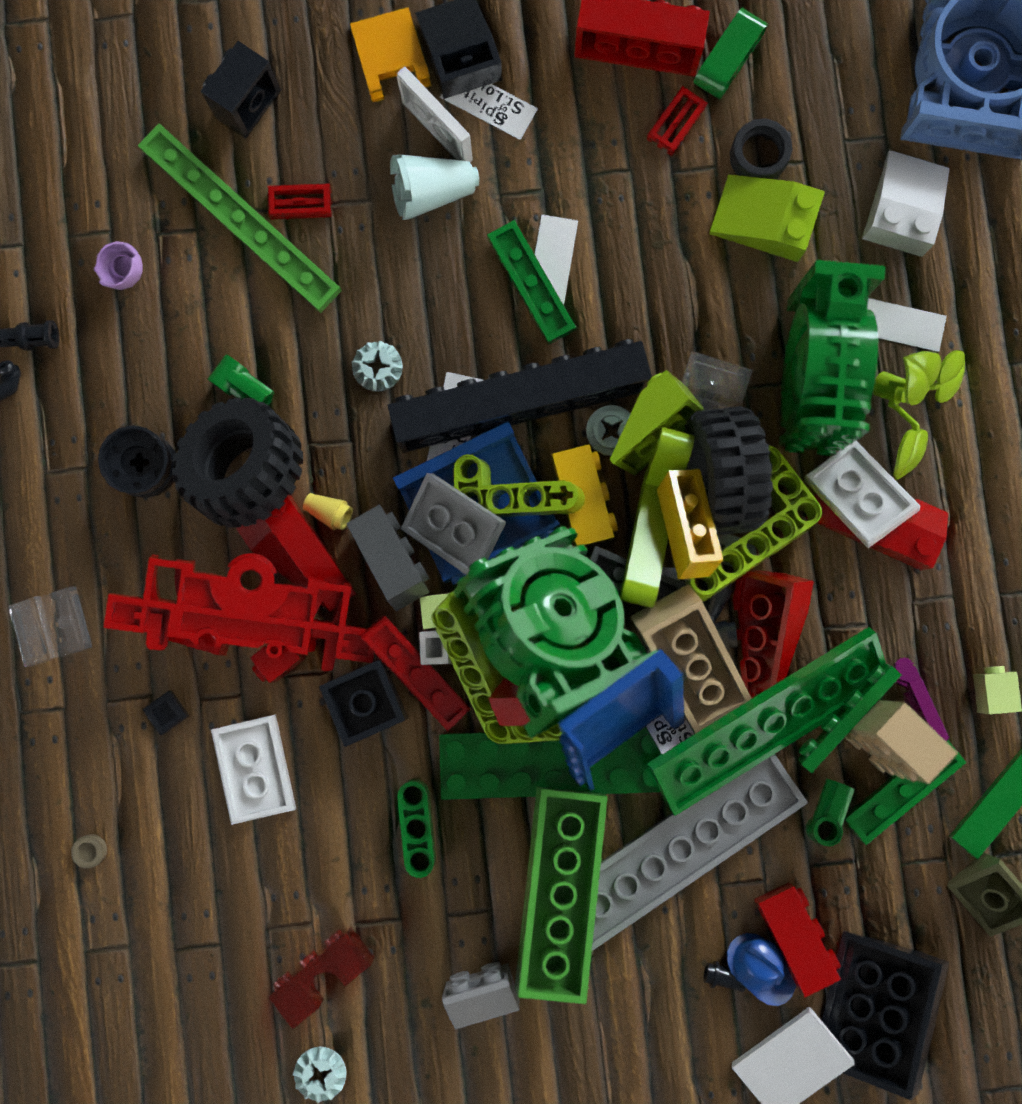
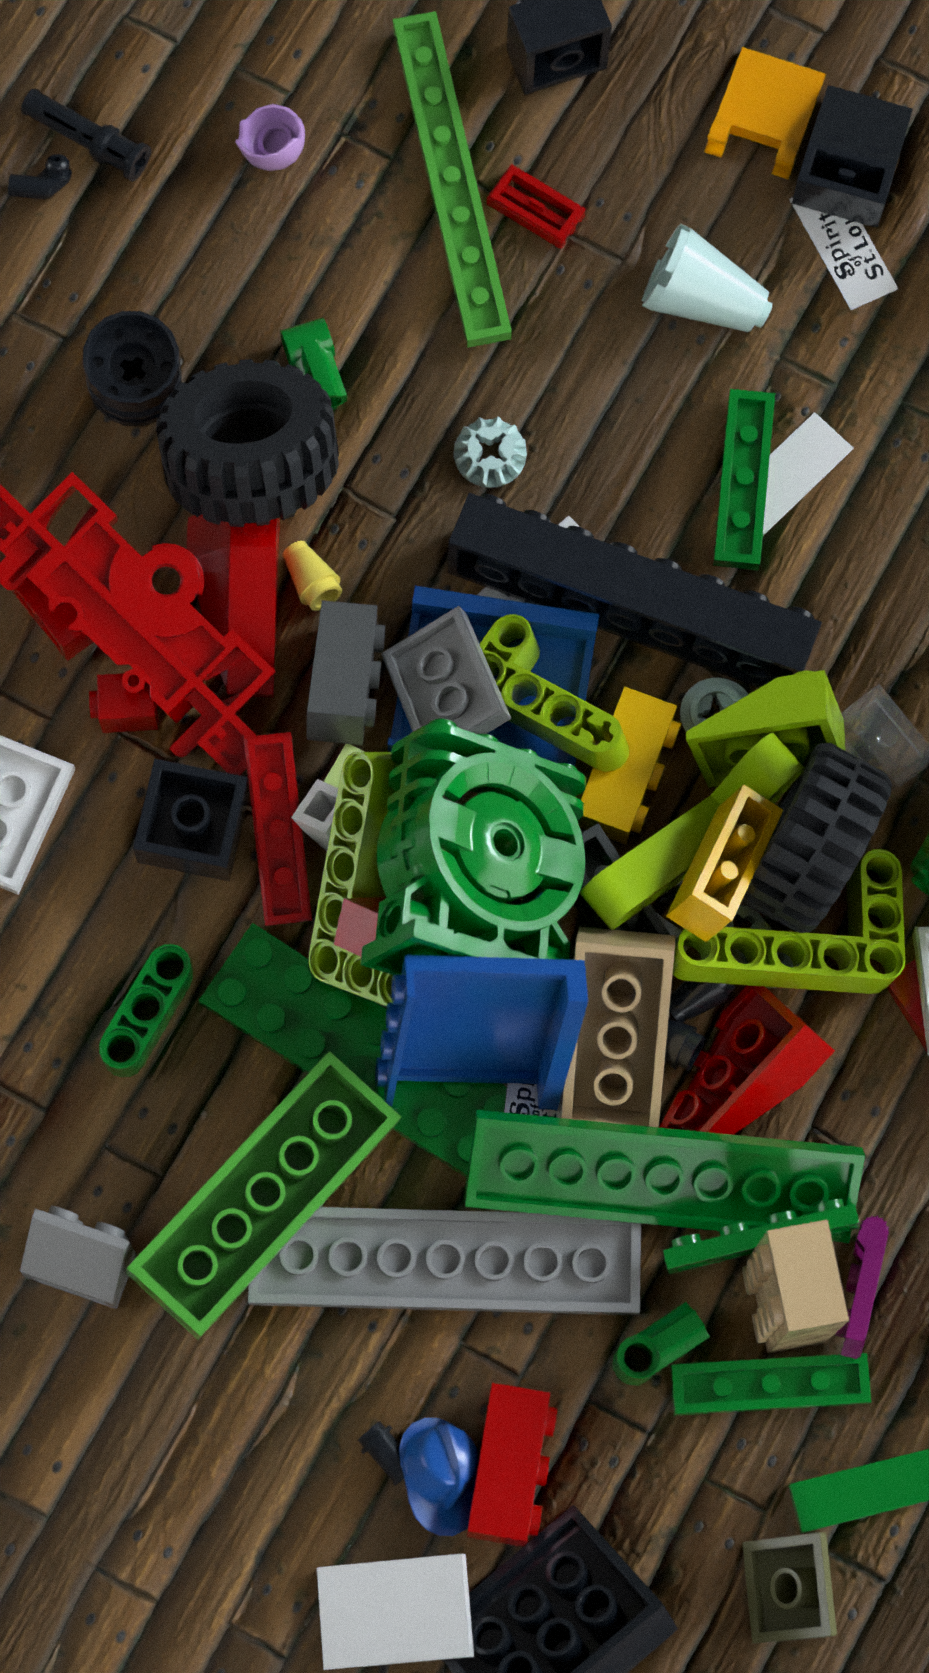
camera: 25 degrees right, 10 degrees down
white tile [397,66,473,162] -> none

